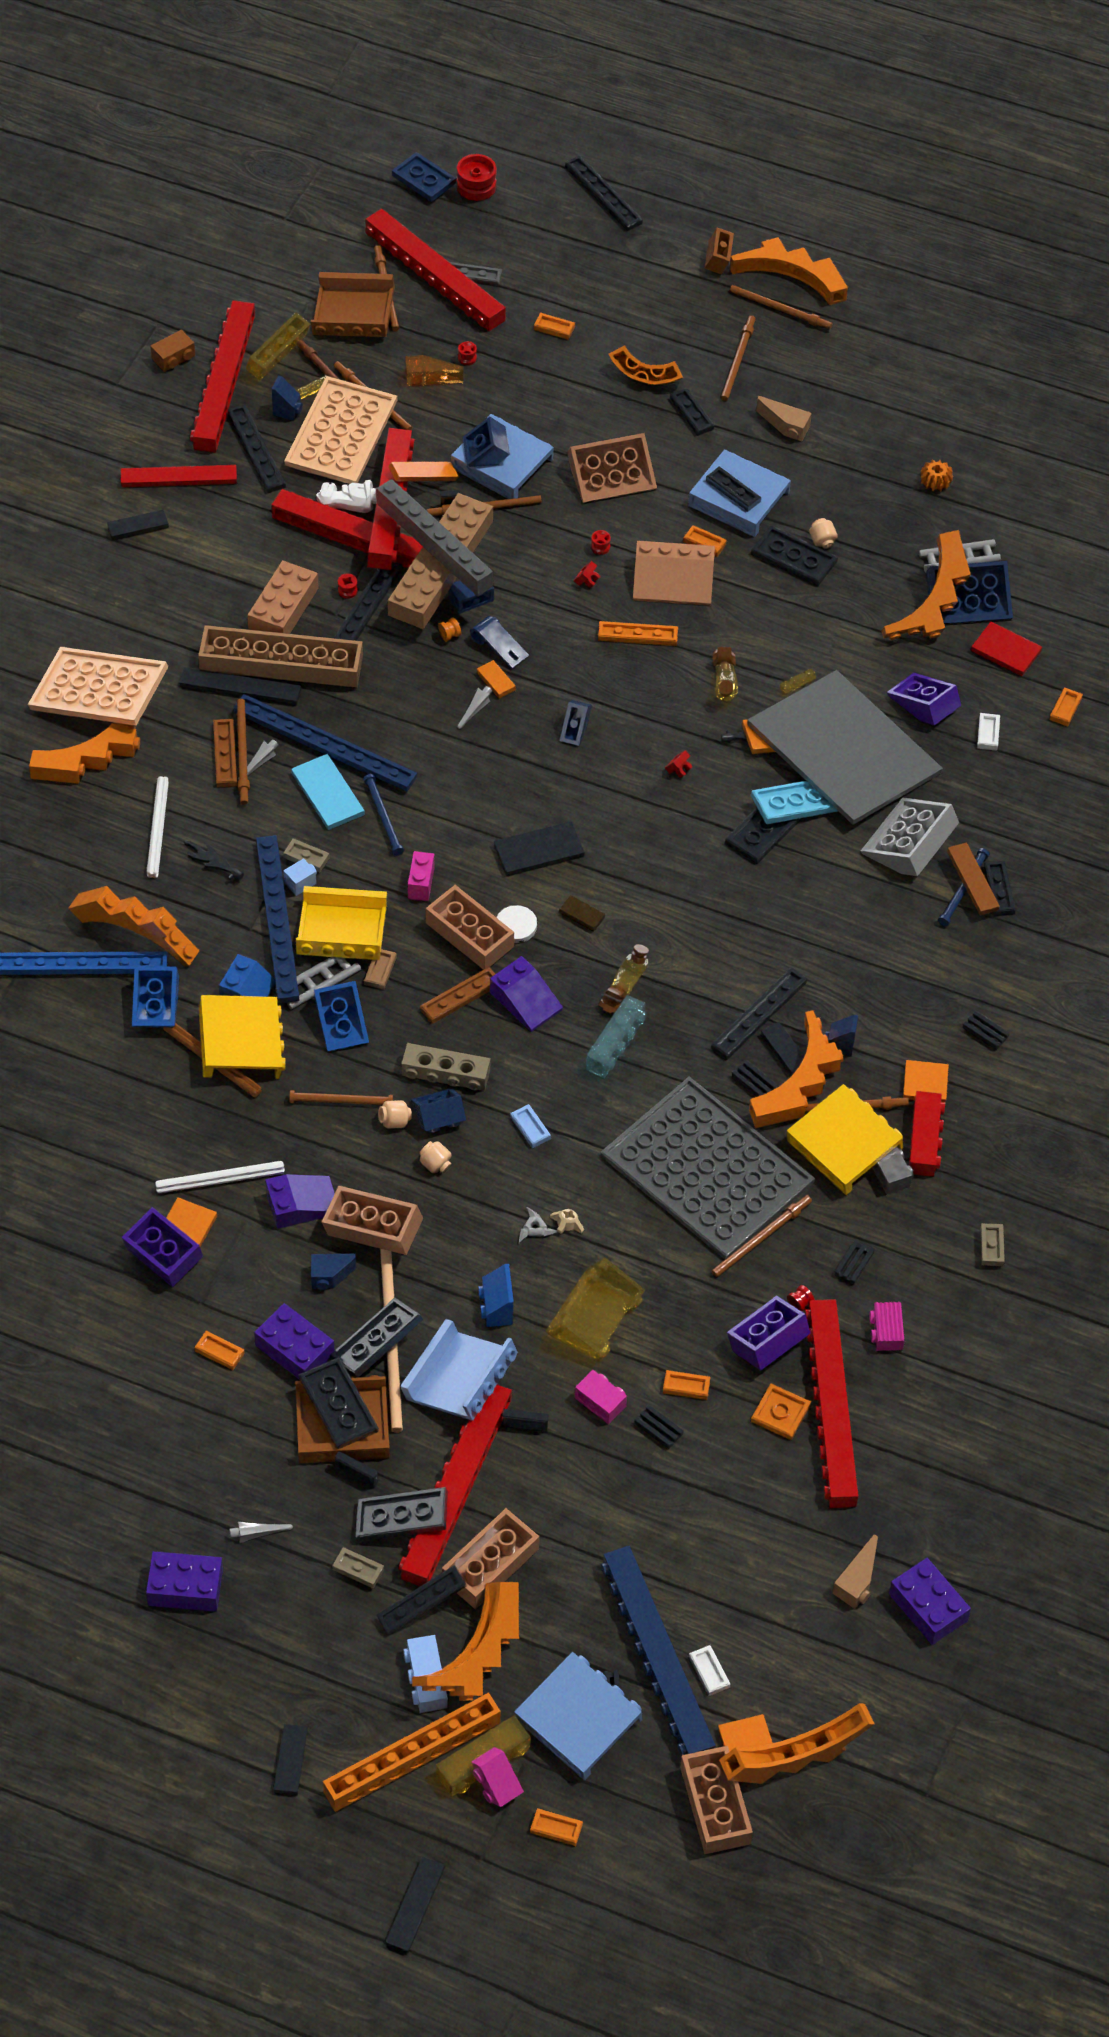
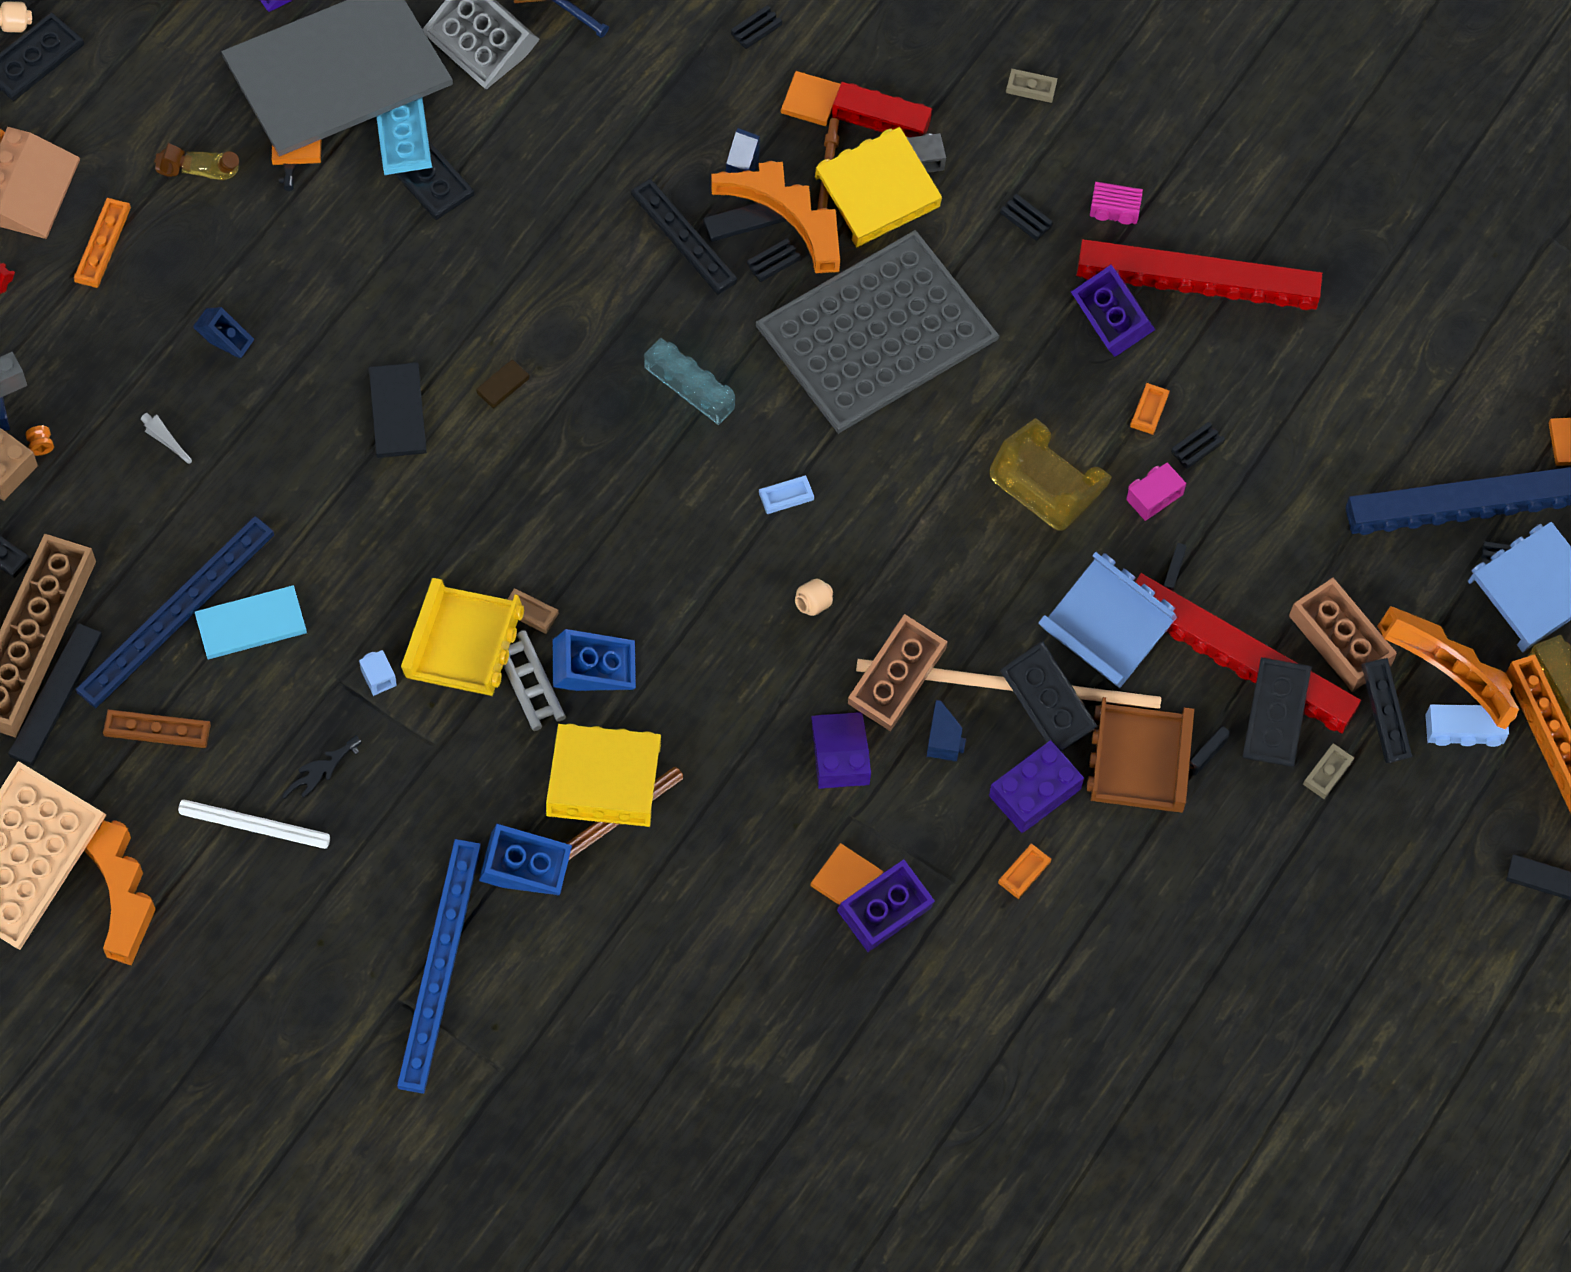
camera: 80 degrees left, 10 degrees up
orange arch [68,886,199,967] -> none
dark purple brick [146,1551,223,1612] -> none
white axle [156,1161,284,1194] -> none
blue slope [219,954,276,997] -> none
light grey piece [229,1522,293,1543] -> none
dark orange bar [237,699,250,805] -> none
light grey piece [238,740,278,780] -> none
dark blue plate [256,835,300,1003] -> none
dark tan plate [283,839,329,873] -> none
dark orange bar [290,1090,393,1105] -> none
black tile [299,1358,379,1449] -> none
dark blue bar [363,774,404,856] -> none
light nougat head [378,1100,412,1128] -> none
dark tan brick [402,1043,491,1091] -> none
dark pink brick [408,851,434,901] -> none
dark blue slope [411,1088,466,1133] -> none
dark orange tile [420,967,495,1024] -> none
nougat brick [426,885,514,970] -> none
door [470,616,529,670] -> none
orange tile [477,660,516,699] -> none
blue slope [478,1264,514,1327] -> none
dark purple slope [490,956,563,1032] -> none
white tile [497,906,537,943] -> none
light grey piece [519,1207,557,1243] -> none
tan piece [550,1209,584,1234] -> none
piece [598,944,649,1015] -> none
red tile [665,750,692,777] -> none
white tile [689,1645,730,1696] -> none
dark orange bar [711,1195,812,1277] -> none
orange tile [751,1384,811,1440] -> none
clear yellow axle [780,669,816,694] -> none
red wheel [787,1285,815,1312] -> none
medium nougat slope [833,1534,878,1609] -> none
dark purple brick [889,1557,971,1645] -> none

